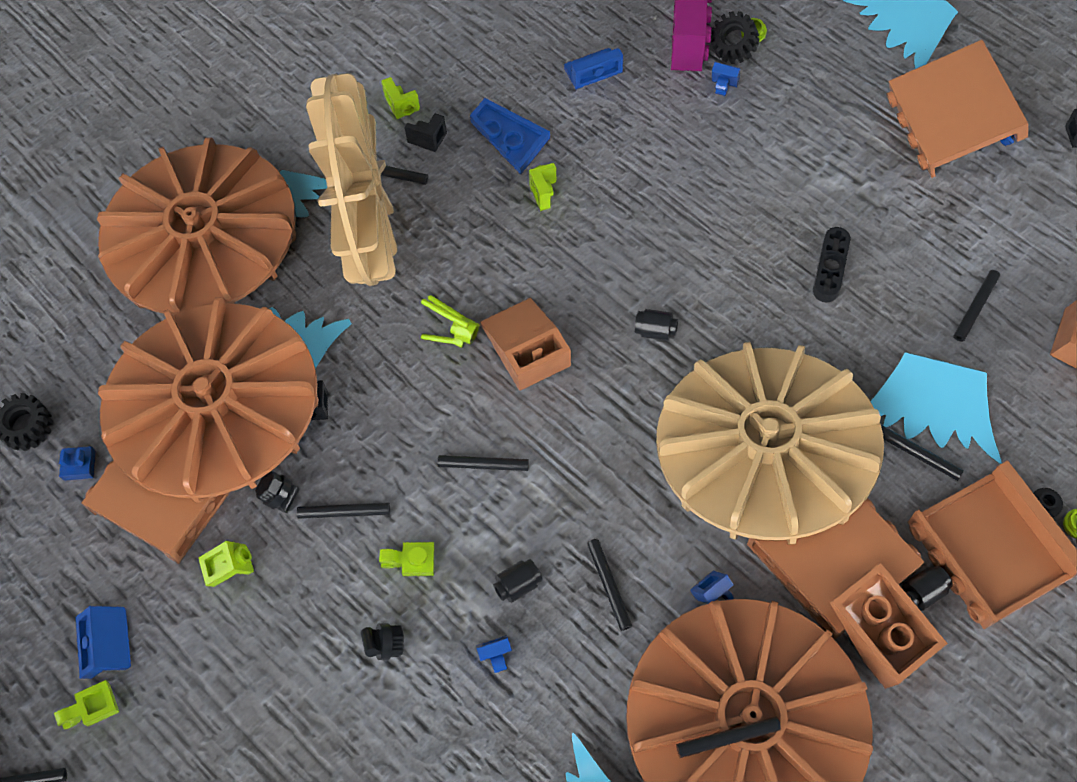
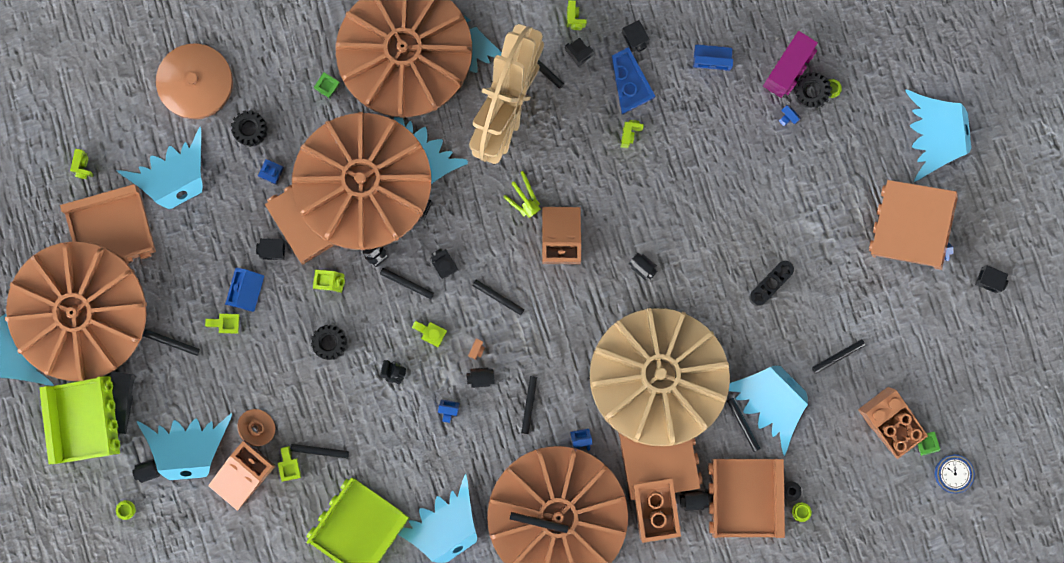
camera: 20 degrees right, 20 degrees up
none -> black brick [256,238,286,260]
none -> black tyre [311,325,347,360]
none -> bright green plate [313,72,340,99]
none -> black bracket [430,249,459,280]
none -> nougat plate [468,338,485,360]
none -> black brick [621,20,650,52]

